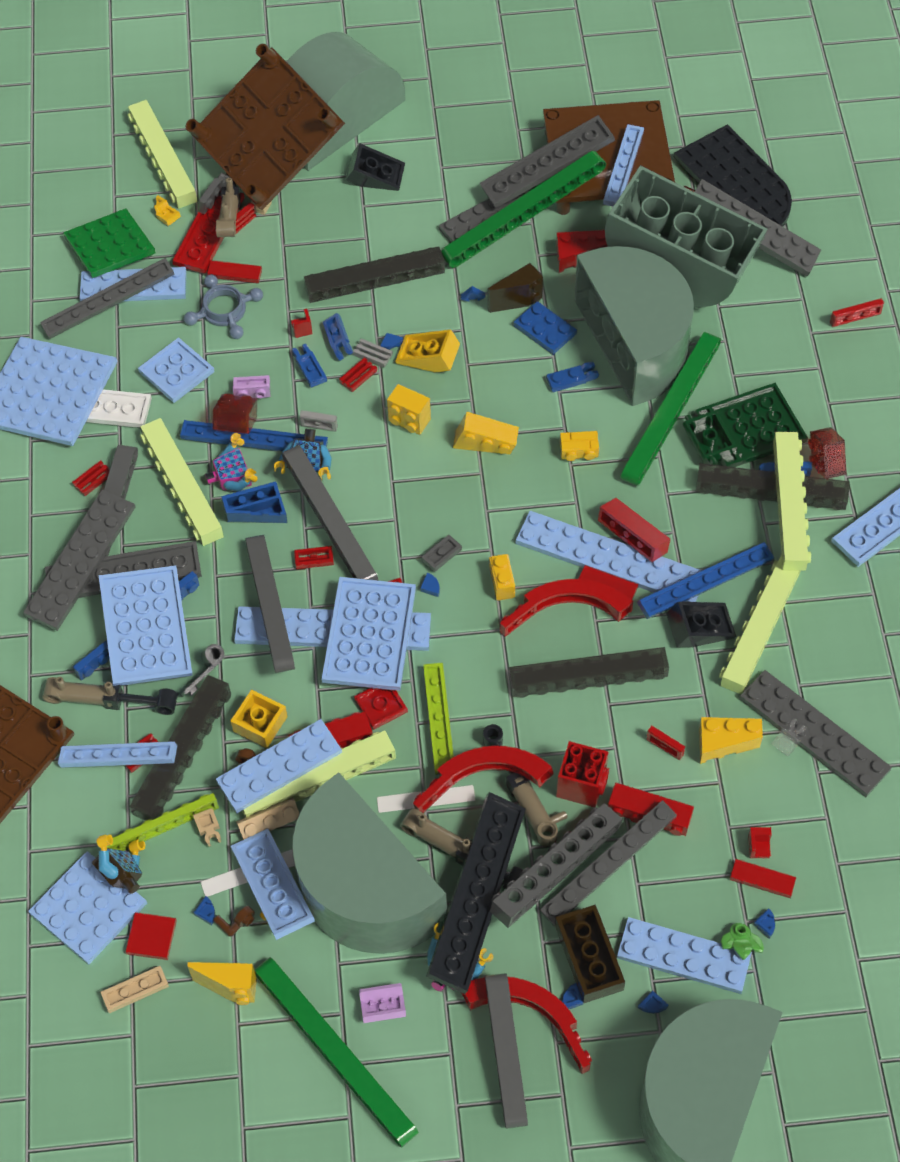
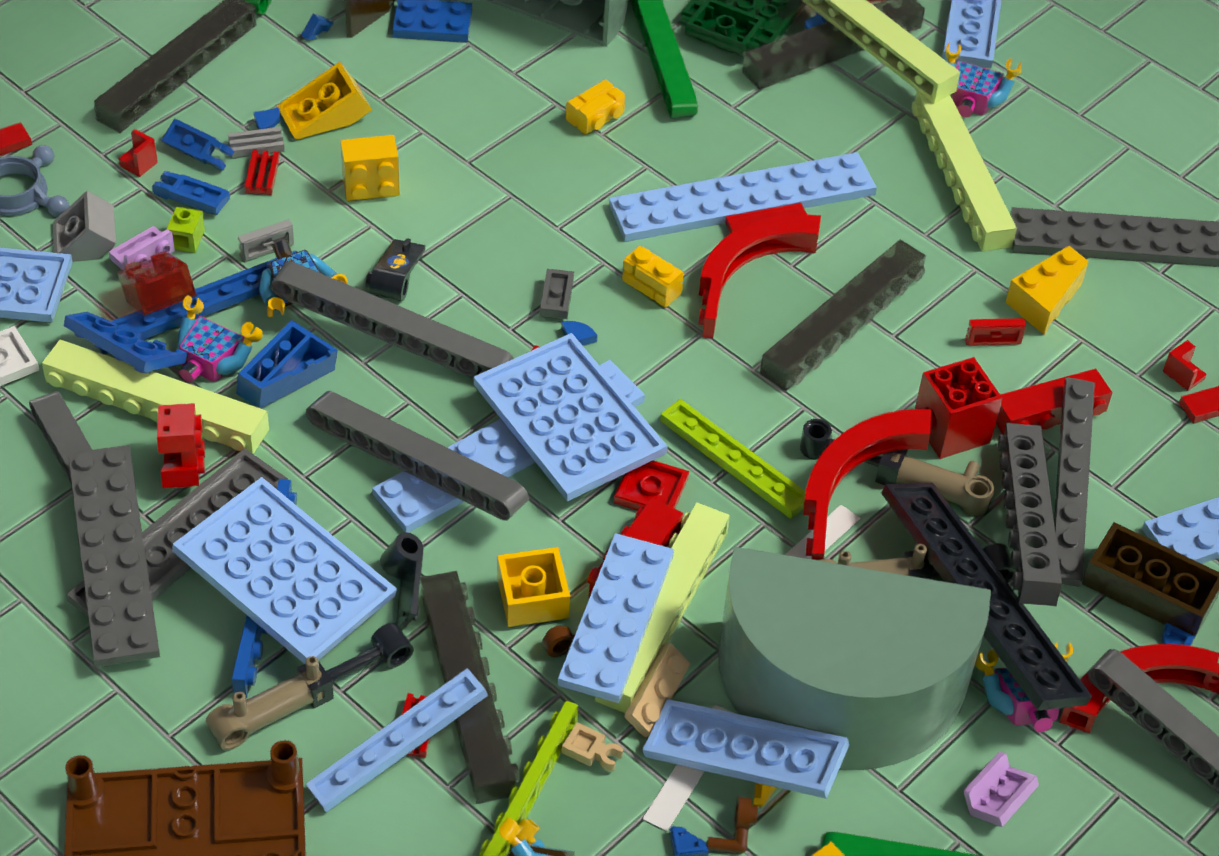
camera: 45 degrees left, 10 degrees down
red tile [72,460,110,496] -> none
red tile [294,546,334,569] -> none
yellow wedge [453,412,519,455] -> none
blue hinge [546,362,599,392] -> none
red brick [598,498,671,562] -> none
blue plate [637,542,774,619] -> none
black slope [666,602,737,647] -> none
clear plate [771,719,806,756] -> none
none -> light grey slope [53,191,116,262]
none -> blue wing [63,312,187,373]
none -> red piece [157,403,205,488]
none -> lime brick [166,207,205,253]
none -> black door [365,238,426,301]
none -> torso [945,43,1022,117]

